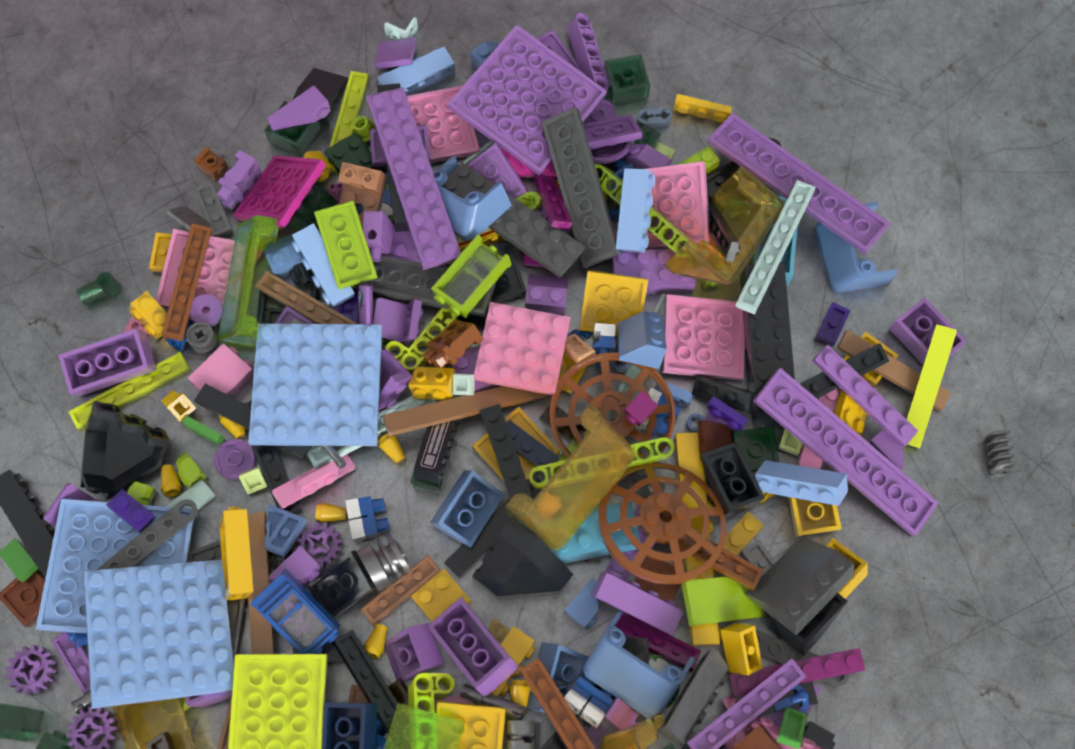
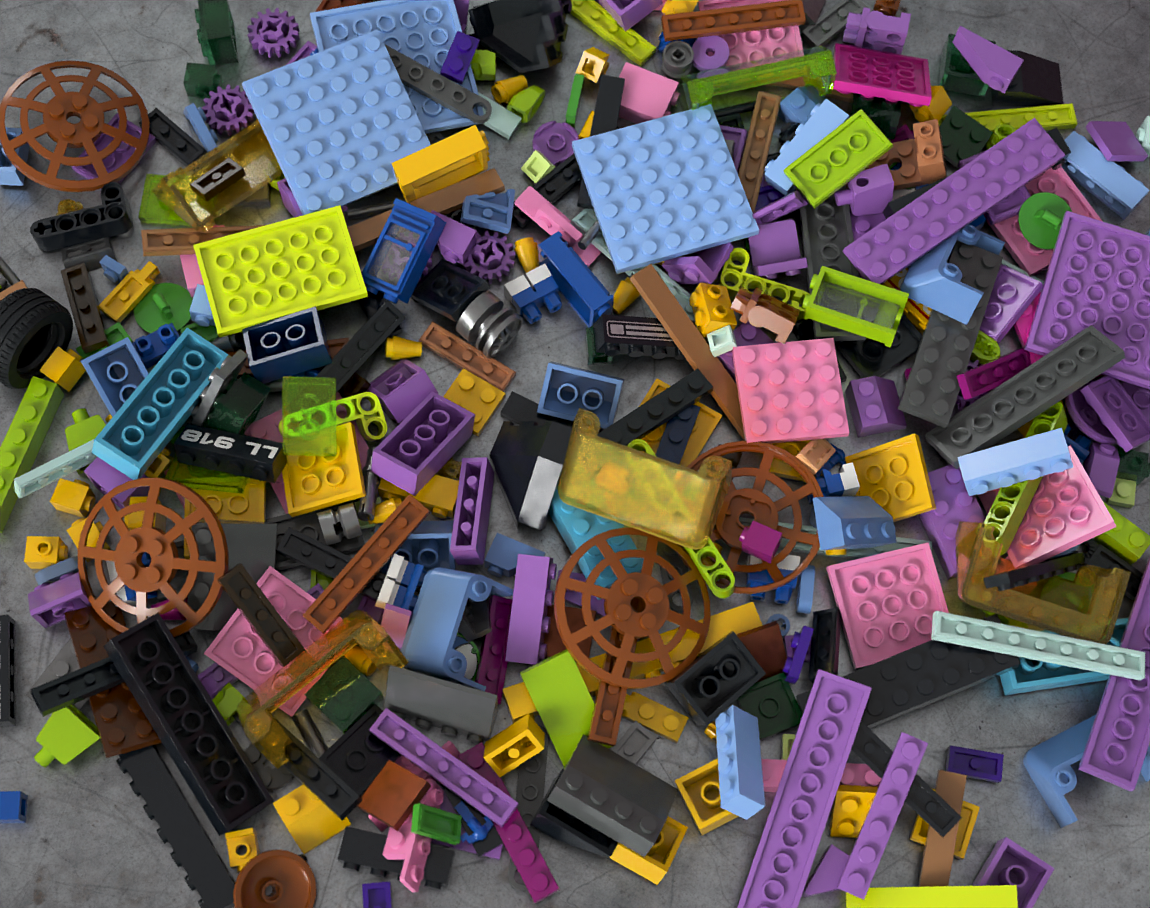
camera: 70 degrees right, 0 degrees up
none -> medium lavender brick [450,457,495,565]
none -> blue door [539,231,614,331]
none -> bright green shield [1018,192,1072,249]

